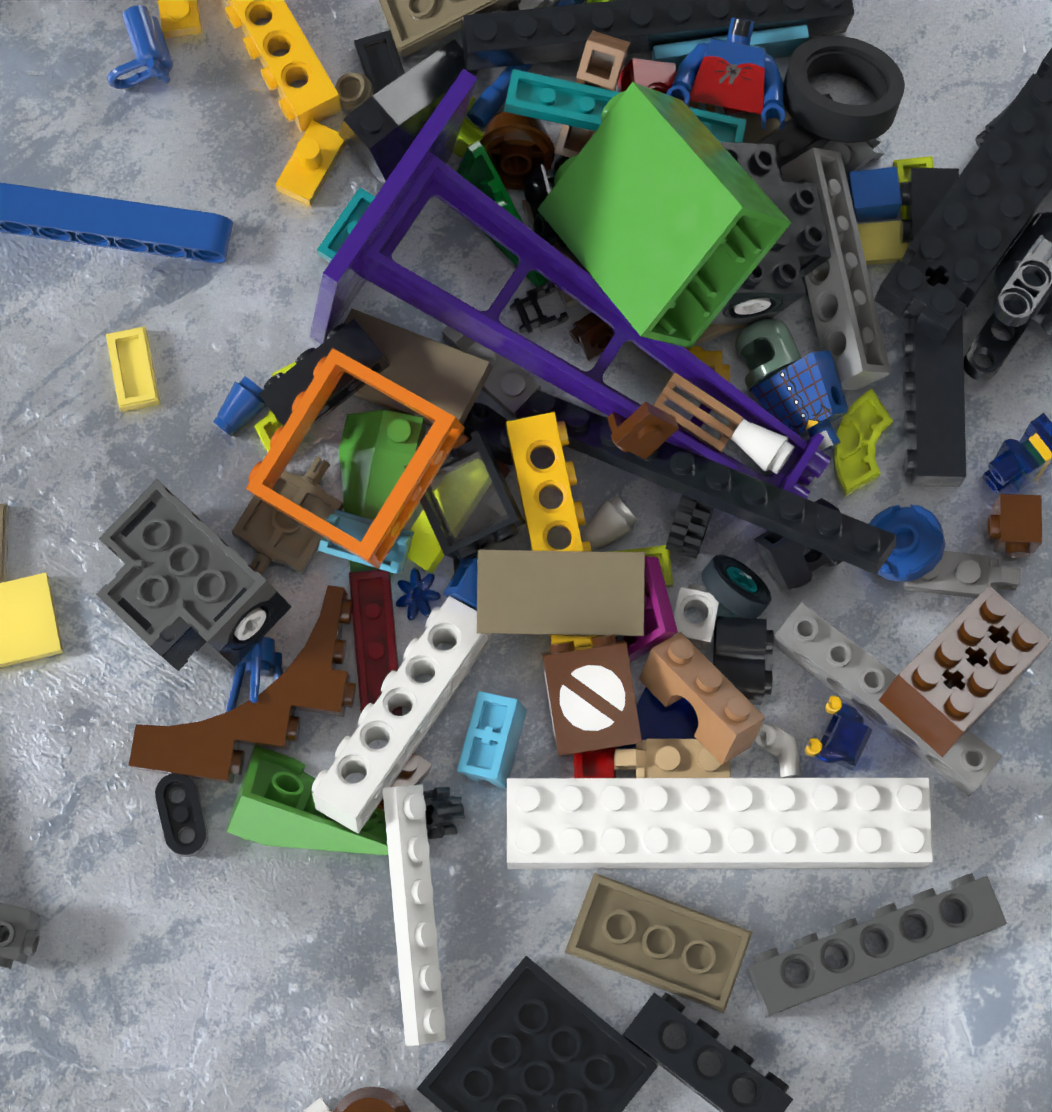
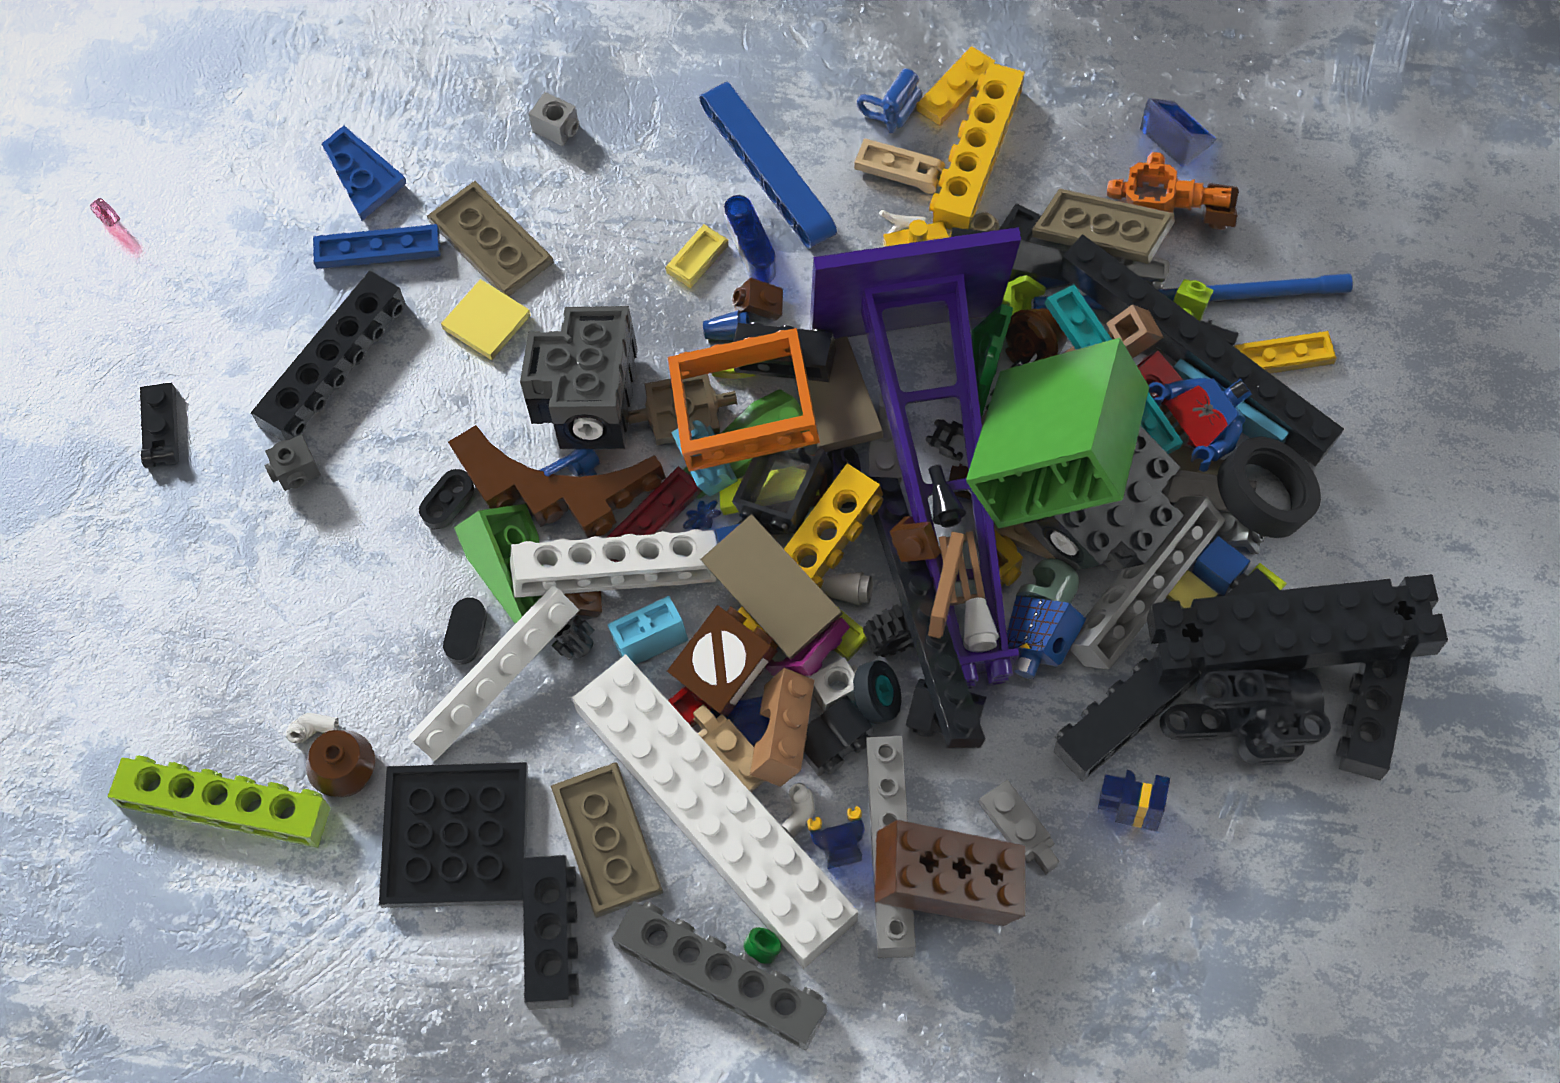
camera: 50 degrees right, 10 degrees down
neon yellow tile [833,388,893,497] -> none
blue tile [869,504,946,582] -> none
reddish brown brick [987,494,1042,558] -> none
none -> black tile [443,597,487,664]
none -> clear blue beam [724,195,776,283]
none -> reddish brown bracket [732,277,783,321]
none -> green tile [743,927,781,964]
none -> tan plate [854,138,945,194]
none -> white bar [879,210,926,234]
none -> black cone [928,465,966,528]
none -> medium nougat tile [928,532,965,638]

